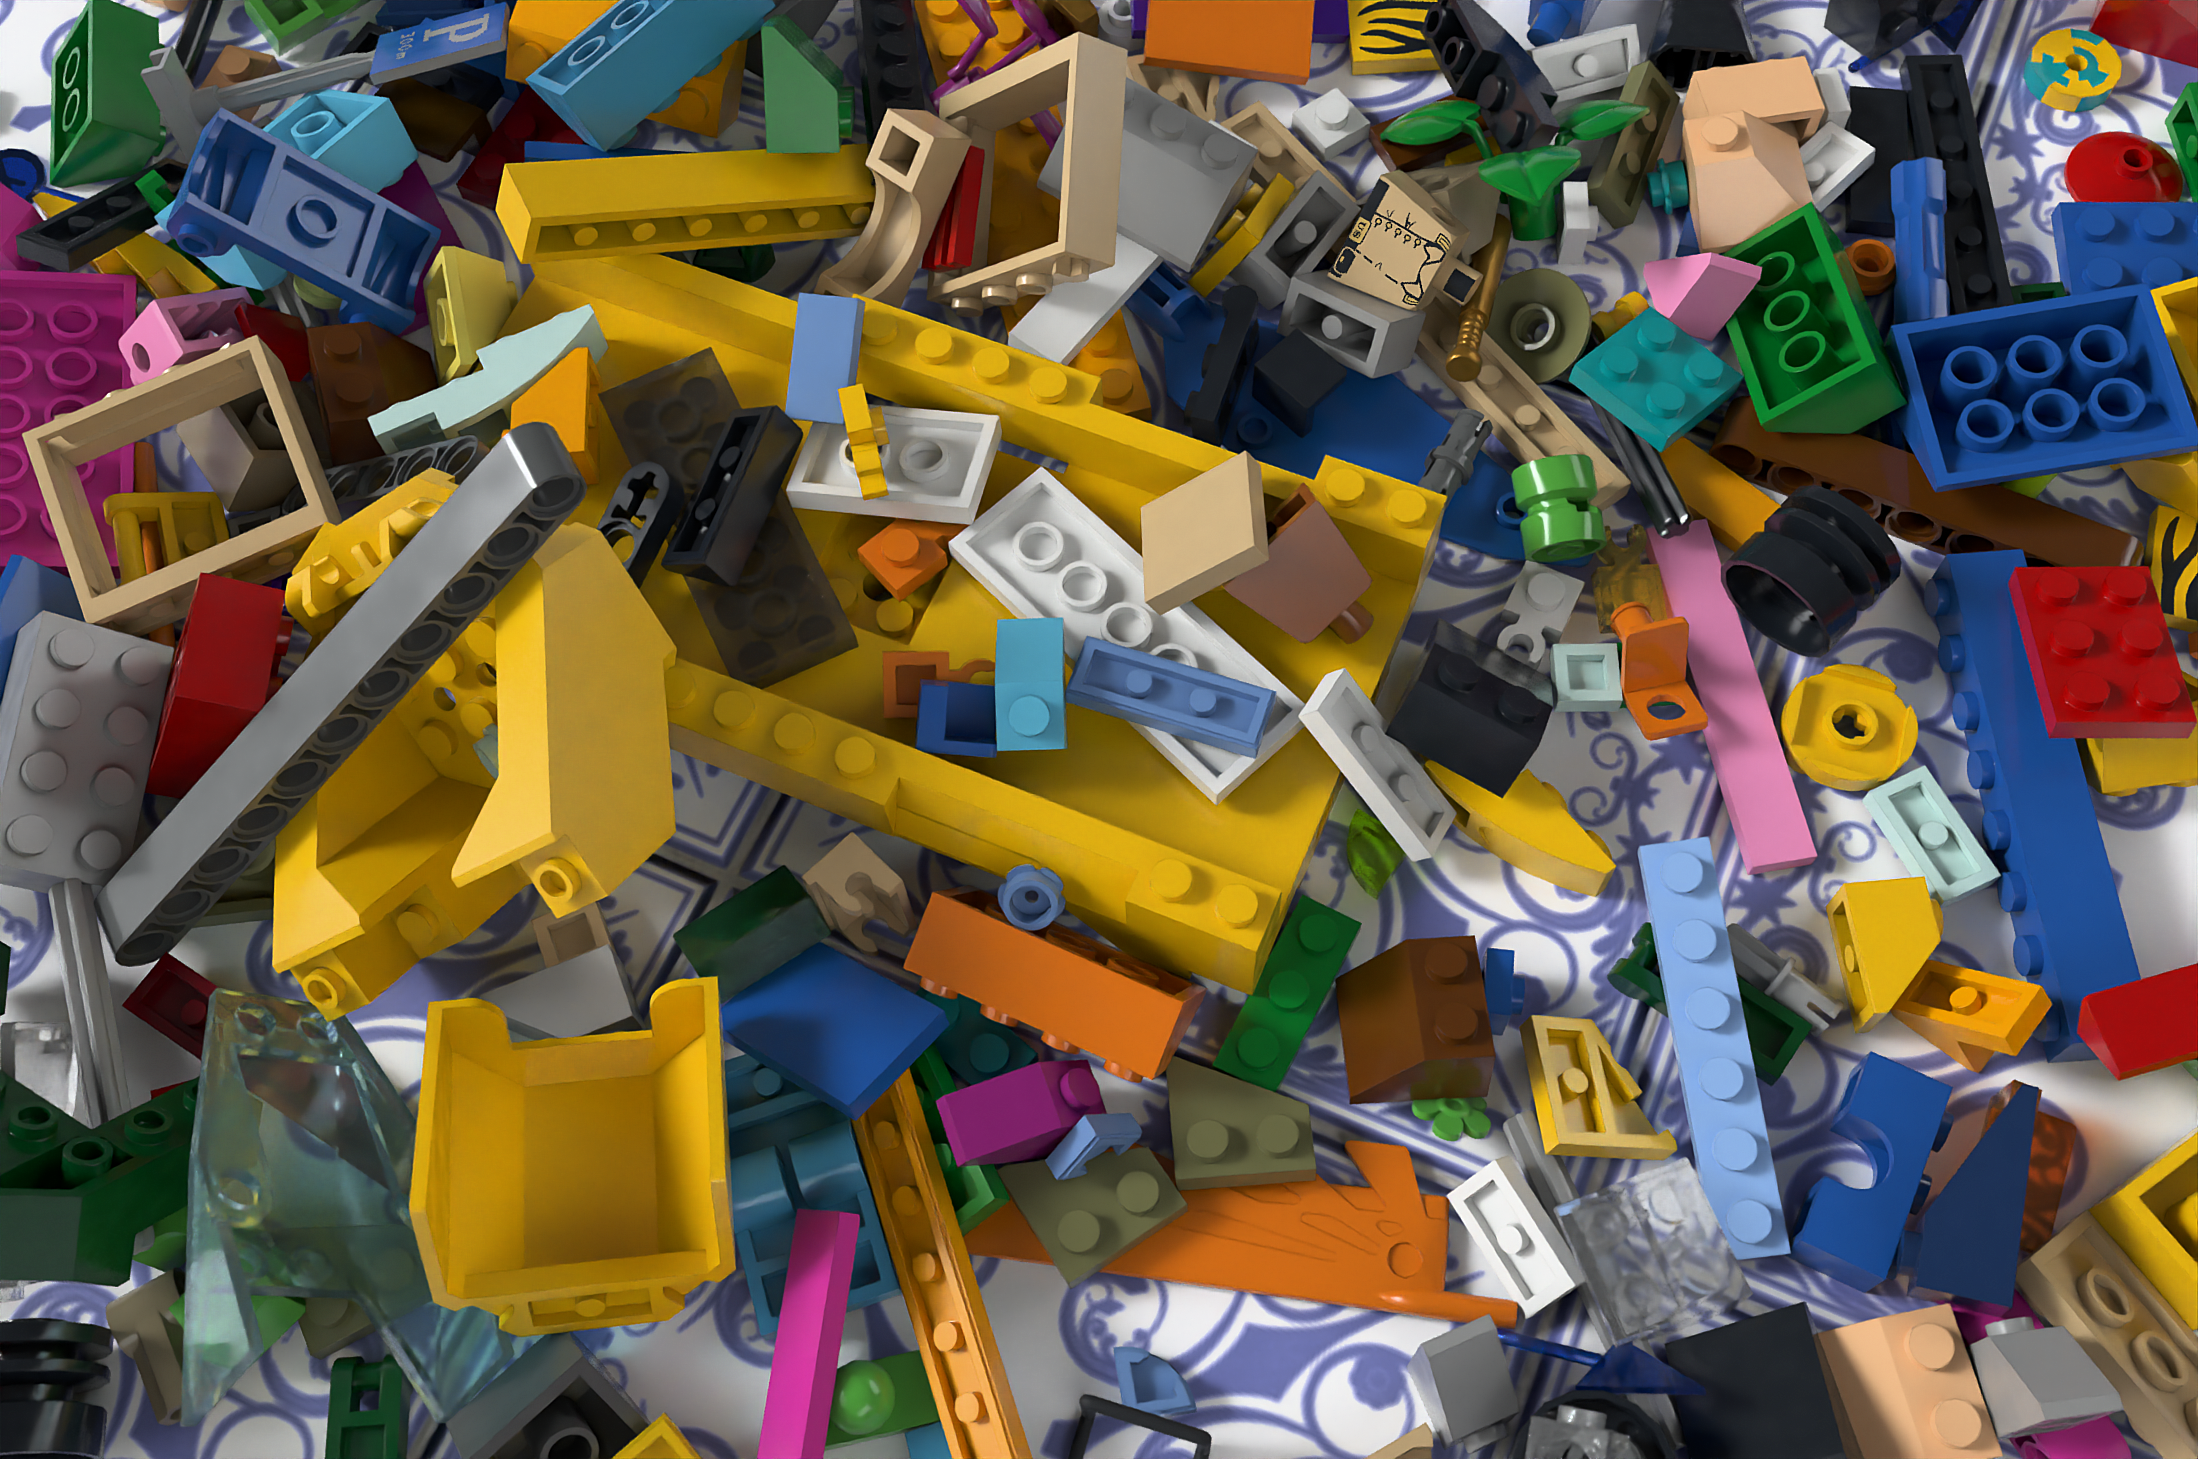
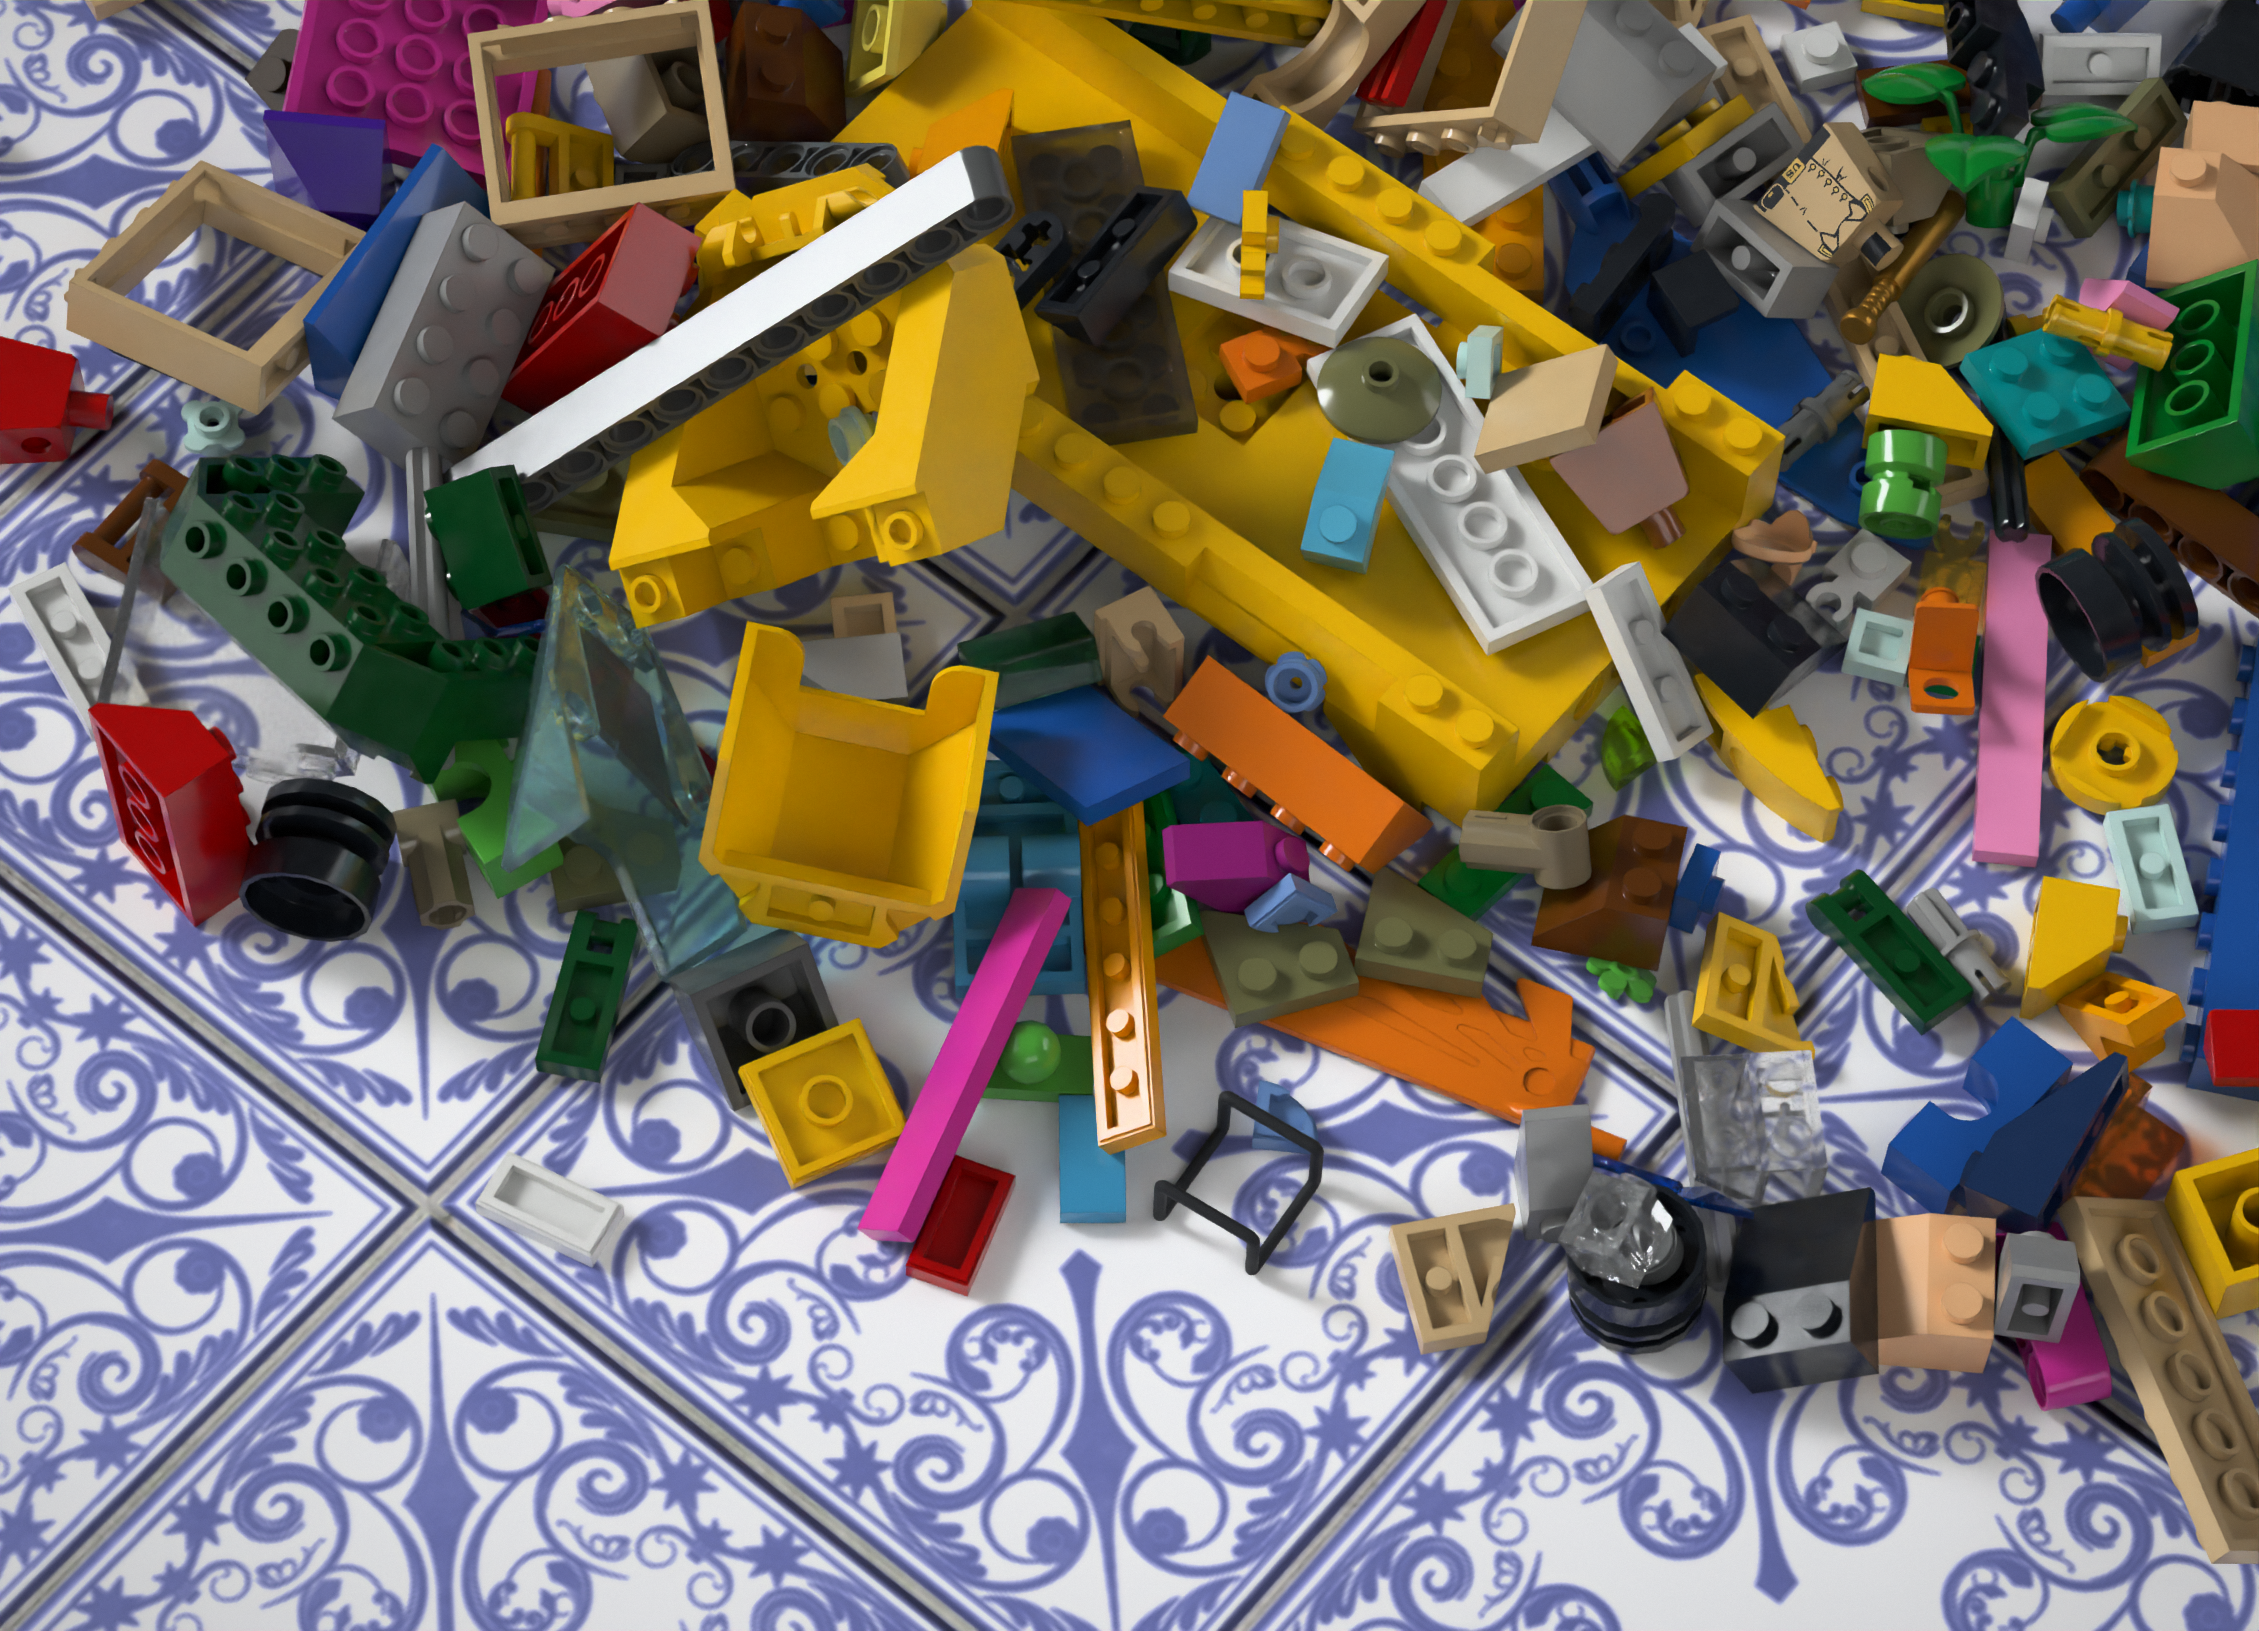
camera: 10 degrees right, 5 degrees down
light aqua slope [367,304,609,455] -> none
orange plate [883,650,995,718] -> none
blue panel [915,679,997,758] -> none
medium blue tile [1065,636,1277,759] -> none
white plate [1447,1155,1589,1320] -> none
light blue plate [1637,836,1791,1263] -> none
none -> dark green brick [423,464,554,612]
none -> clear blue piece [460,608,548,640]
none -> olive dish [1317,337,1442,445]
none -> light aqua plate [1456,325,1504,399]
none -> dark tan piece [1459,805,1592,889]
none -> light nougat piece [1731,510,1818,586]
none -> yellow slope [1861,353,1993,470]
none -> yellow pin [2043,294,2173,371]

